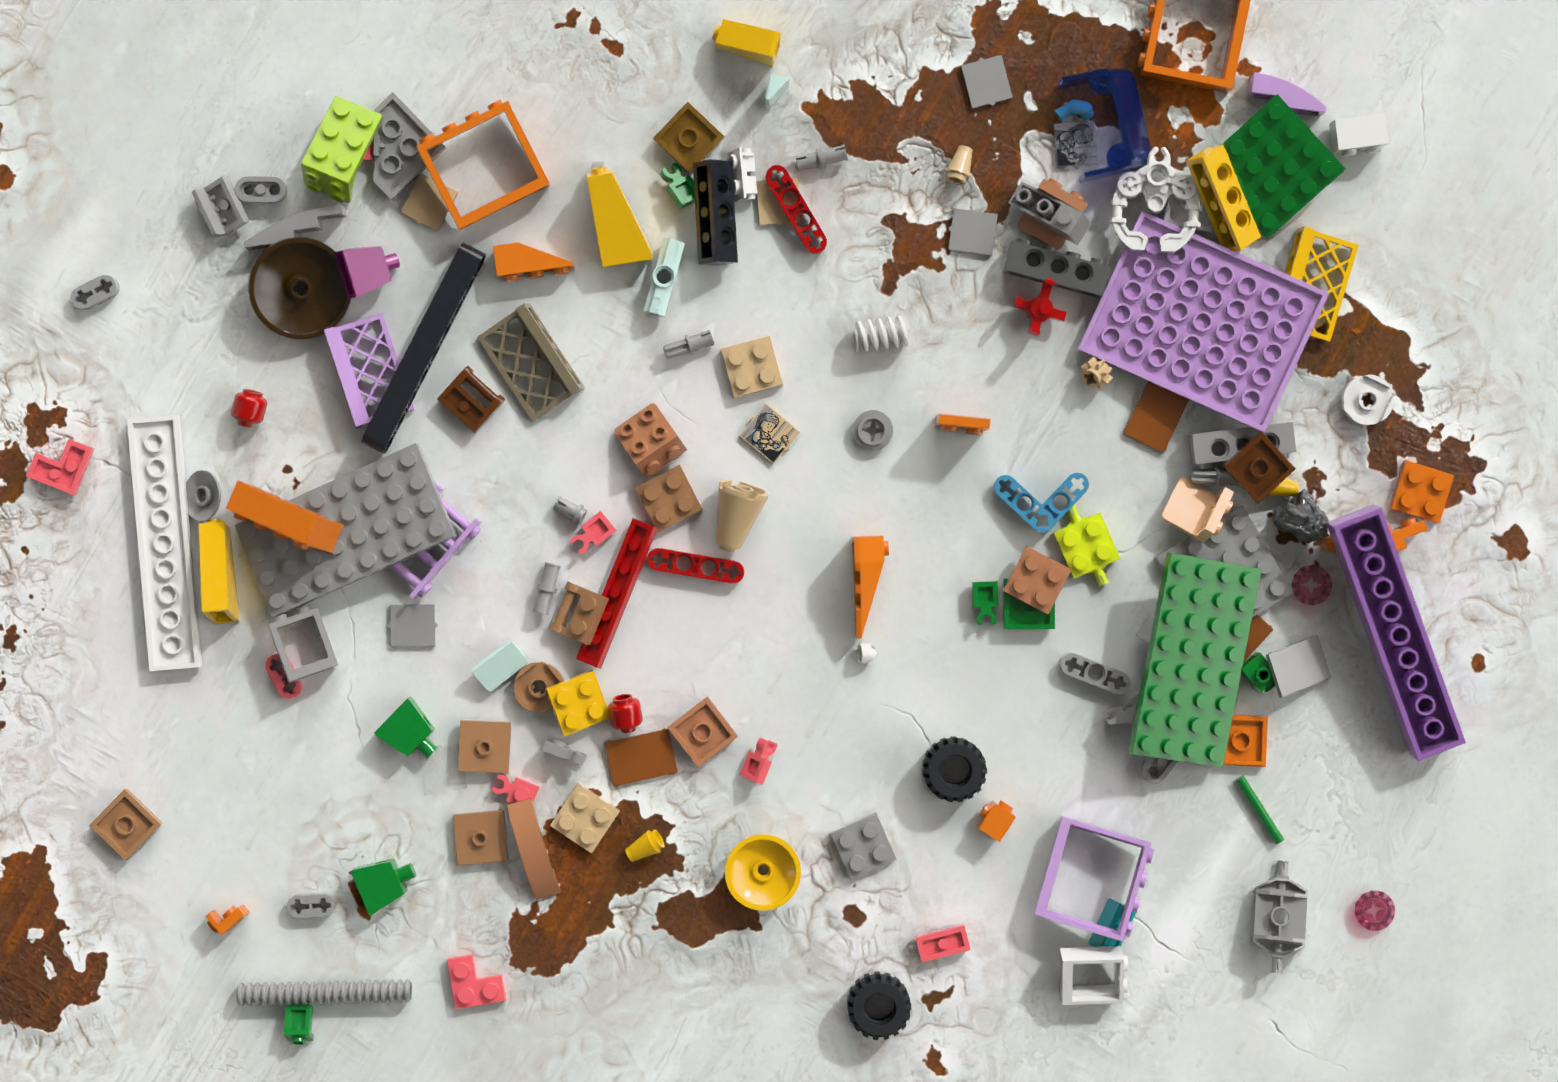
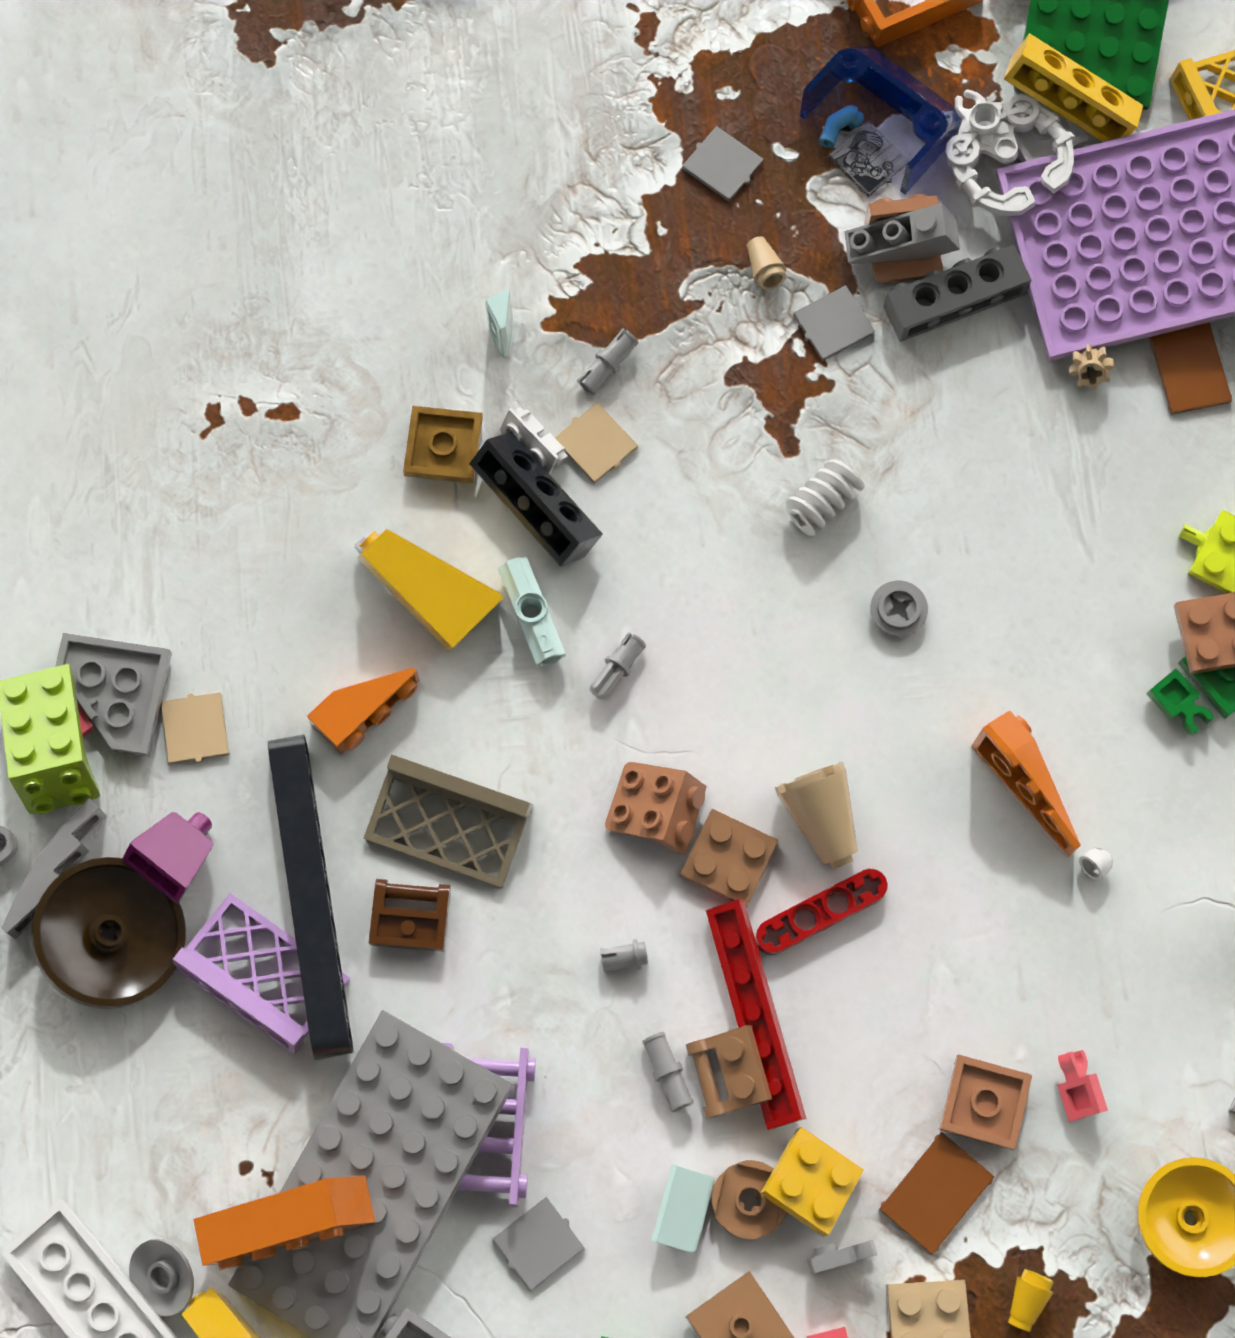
camera: 40 degrees left, 15 degrees down
red head [231,389,268,428] -> none
orange window [416,100,550,231] -> none
coral plate [570,511,617,554] -> none
red head [608,694,643,733] -> none
green plate [660,162,695,209] -> none
yellow slope [712,19,781,67] -> none
tan plate [721,336,783,398] -> none
piece [740,404,800,464] -> none
red beam [766,165,827,254] -> none
orange plate [935,414,991,435] -> none
dark azure beam [994,473,1089,533] -> none
red piece [1013,278,1067,336] -> none

